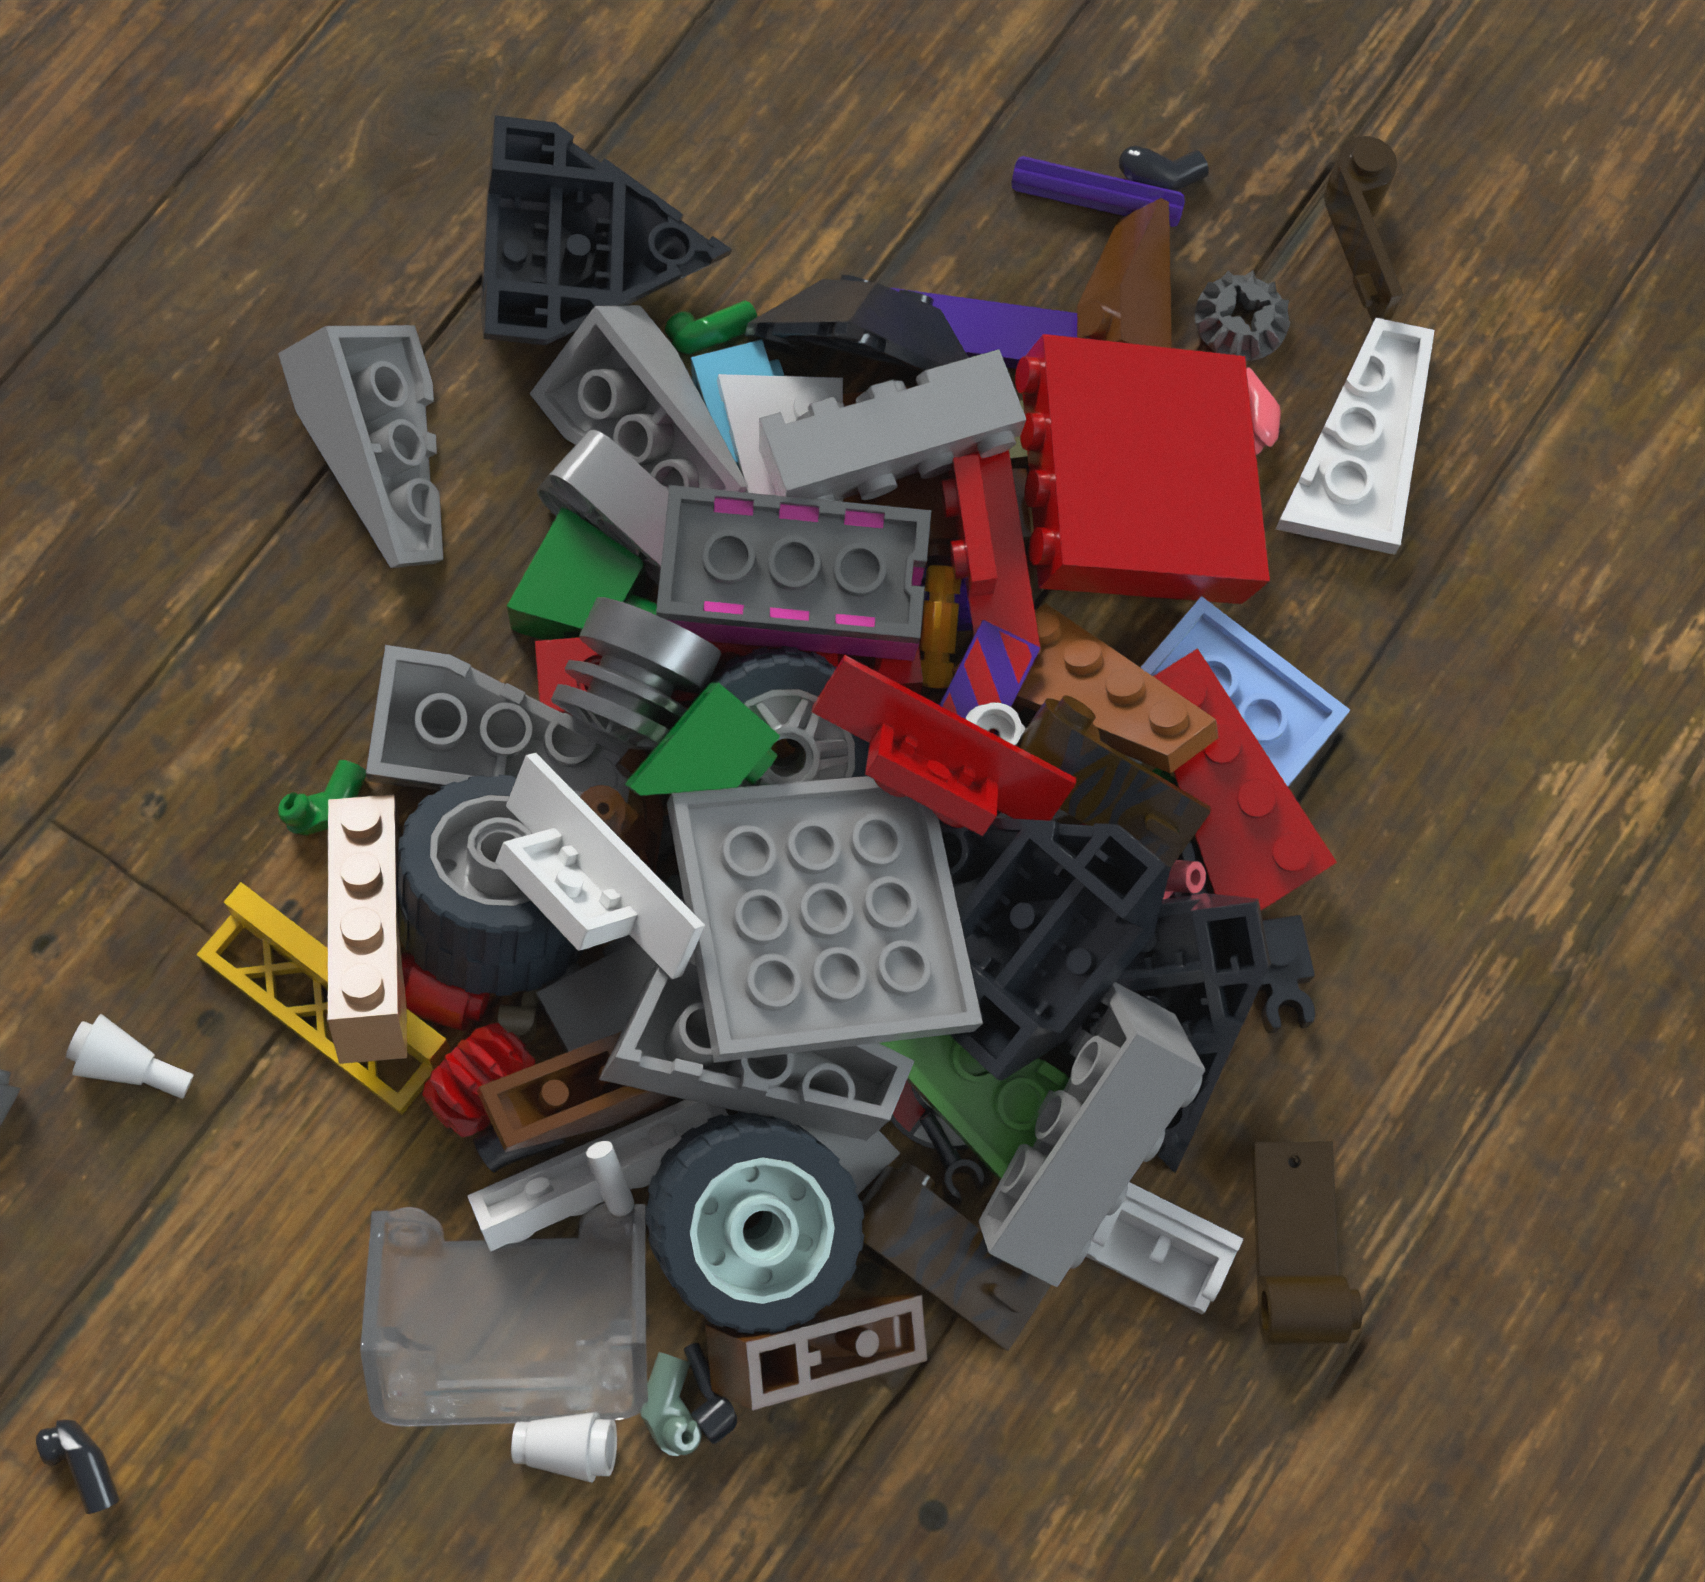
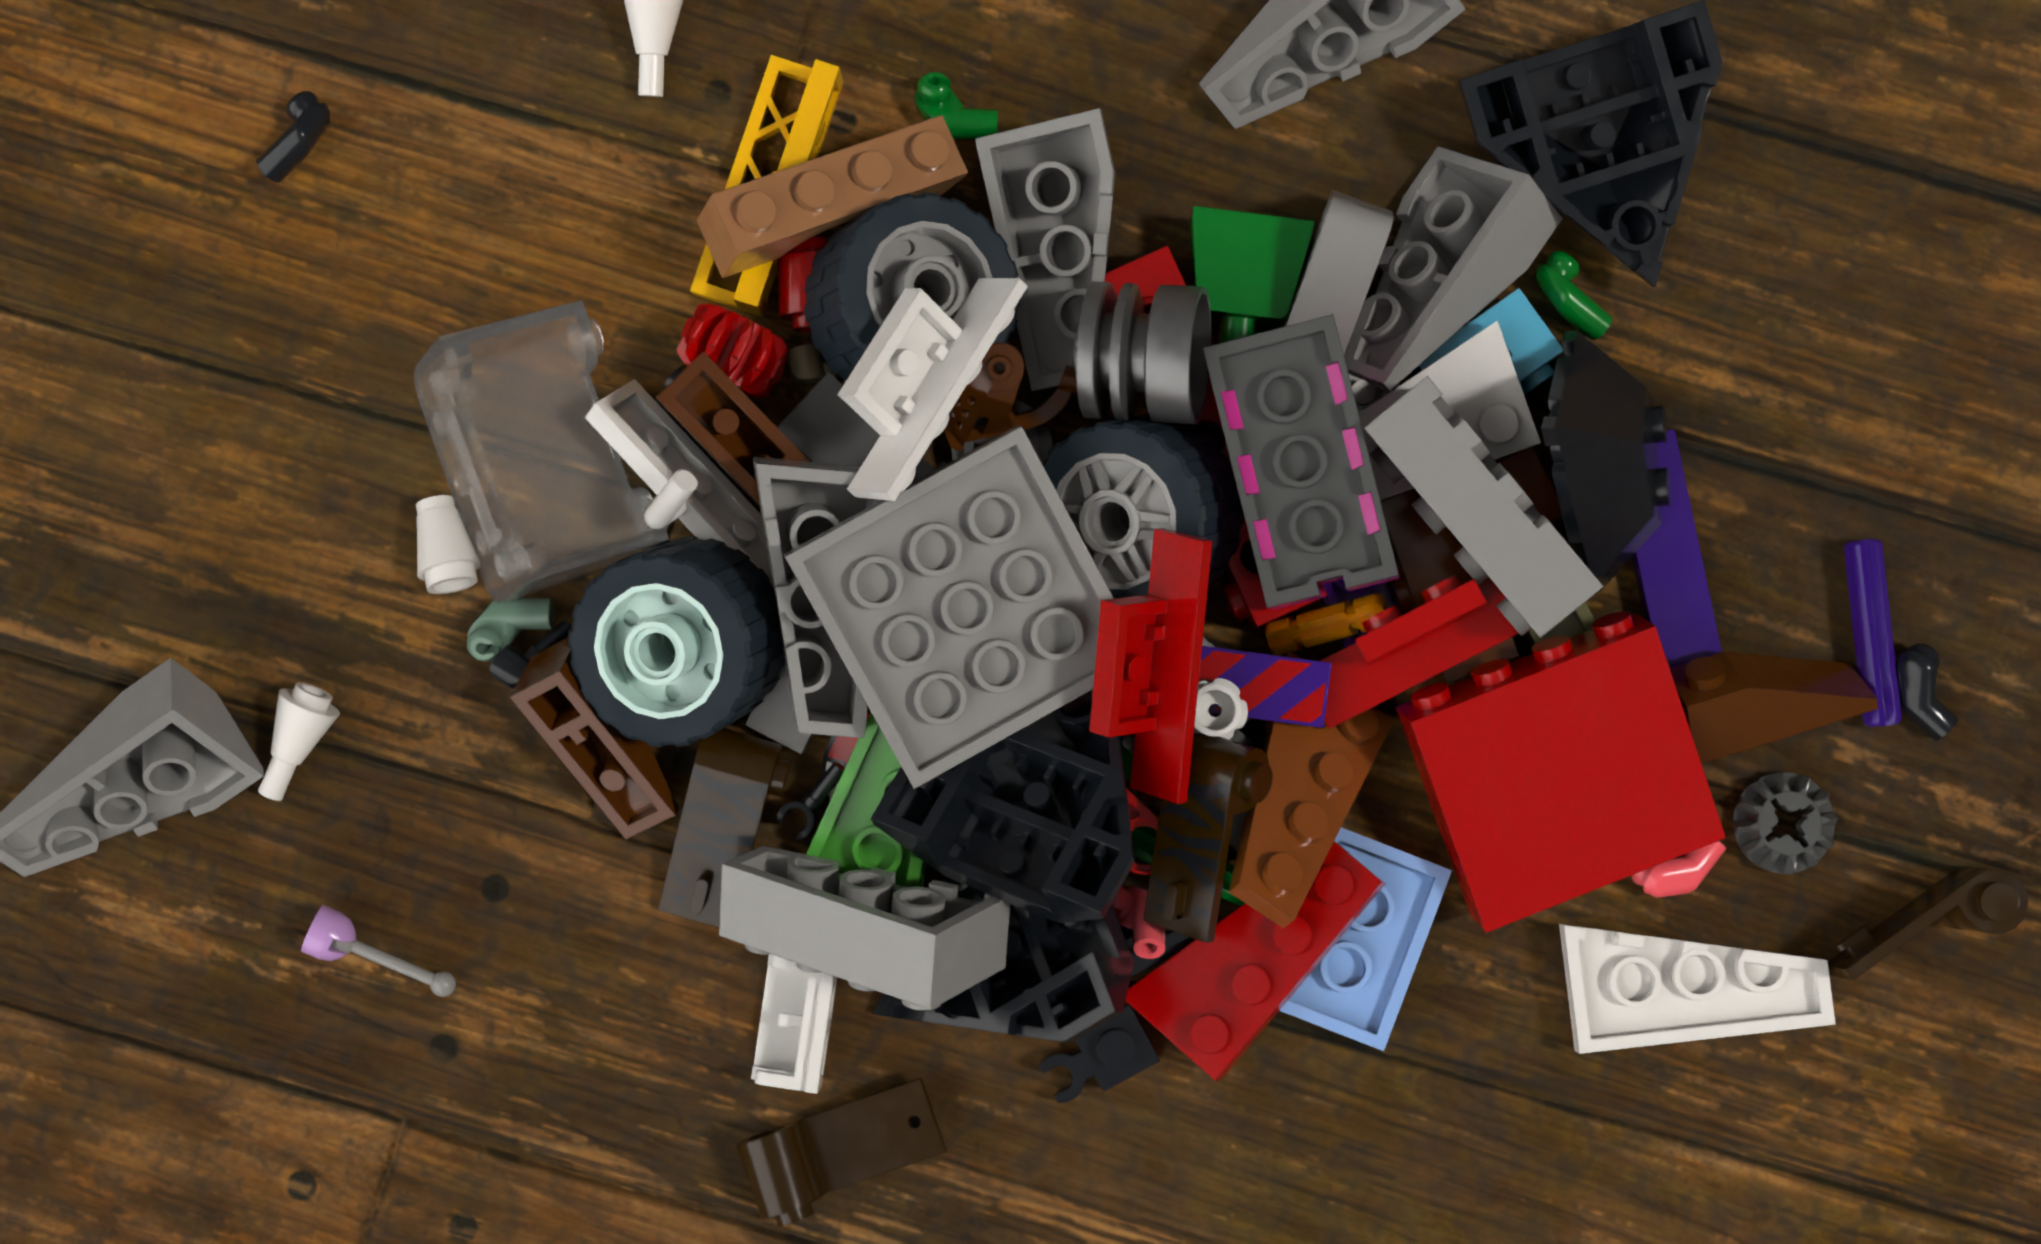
camera: 80 degrees right, 15 degrees up
green slope [624,683,780,796] -> none

